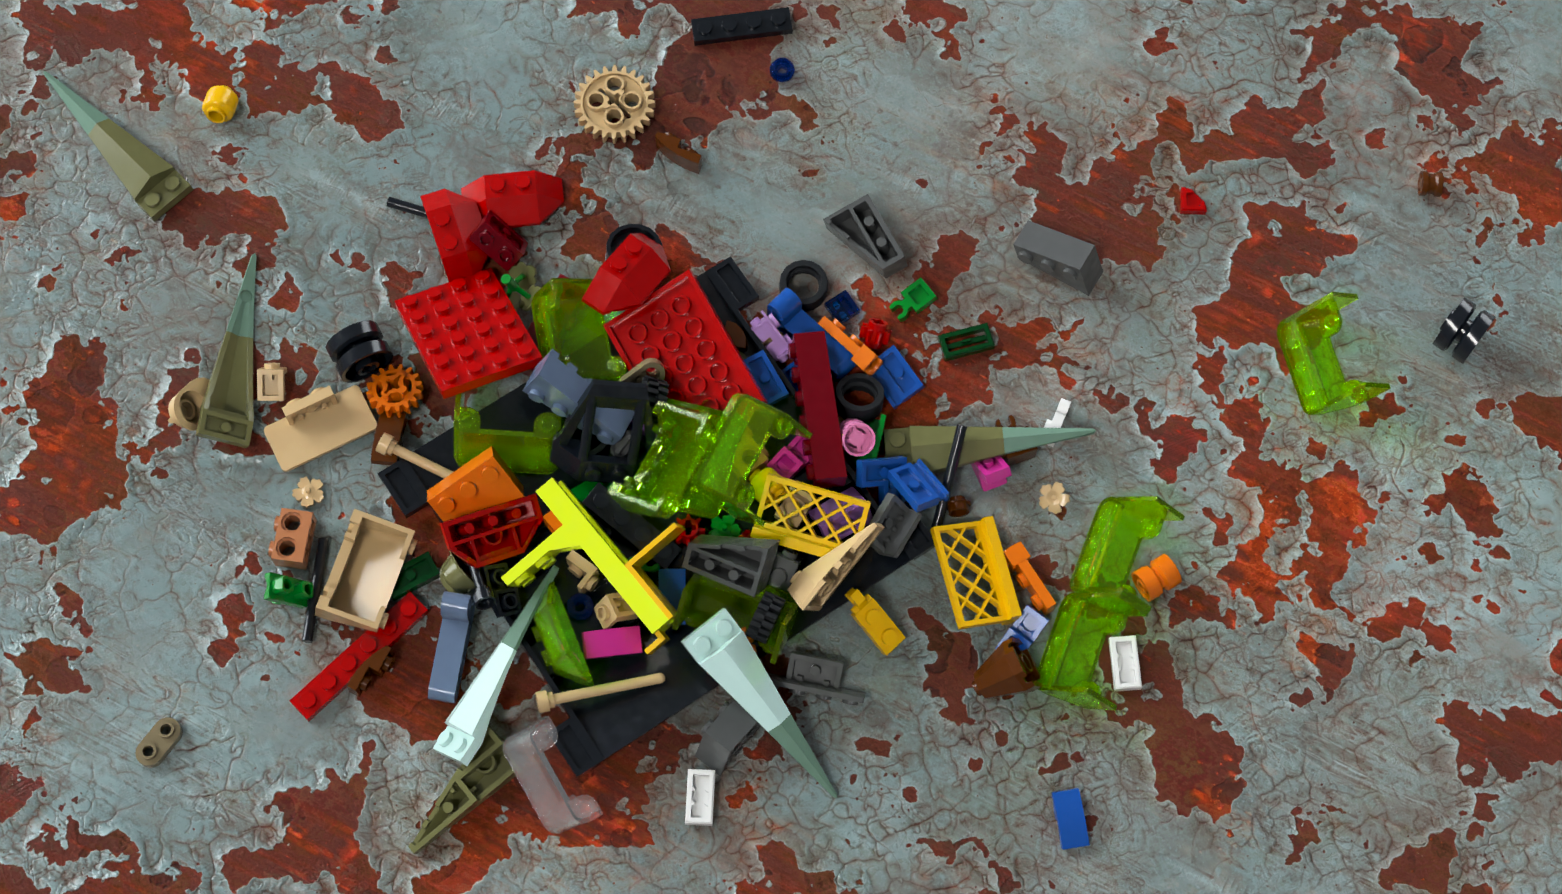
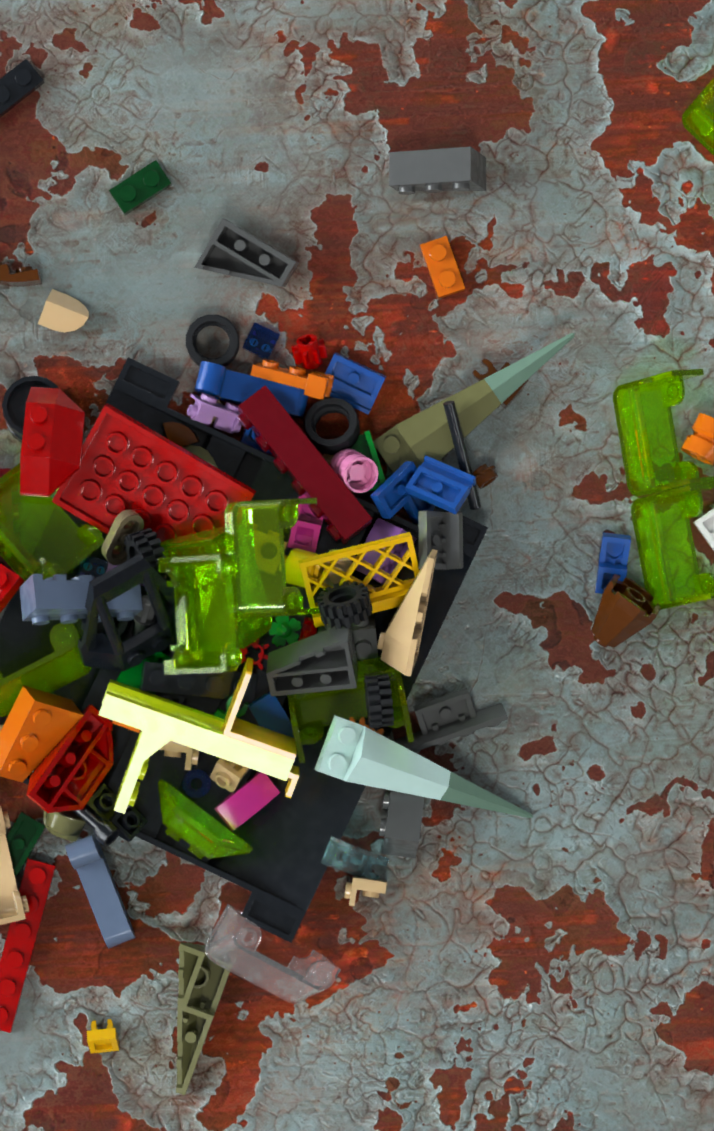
camera: 30 degrees left, 15 degrees up
reddish brown slope [346,645,395,697] -> none
light aqua plate [433,565,559,766] -> none
tan piece [535,673,665,713] -> none
white plate [685,769,715,826] -> none
blue plate [744,350,789,408] -> none
clear blue plate [770,58,795,82] -> none
yellow hinge [845,588,906,656] -> none
green plate [889,277,938,322] -> none
yellow fence [930,516,1022,630] -> none
dark green tile [938,323,995,362] -> none
dark pink slope [971,456,1012,491] -> none
orange plate [1003,541,1056,616] -> none
tan plant [1039,482,1070,514] -> none
white plate [1044,398,1071,447] -> none
red tile [1180,187,1207,215] -> none
none -> tan brick [38,289,89,333]
none -> yellow tile [87,1019,119,1054]
none -> dark green plate [109,160,172,215]
none -> black tyre [317,581,373,629]
none -> clear light blue hinge [321,836,389,880]
none -> tan bracket [344,876,387,906]
none -> orange plate [420,236,465,299]

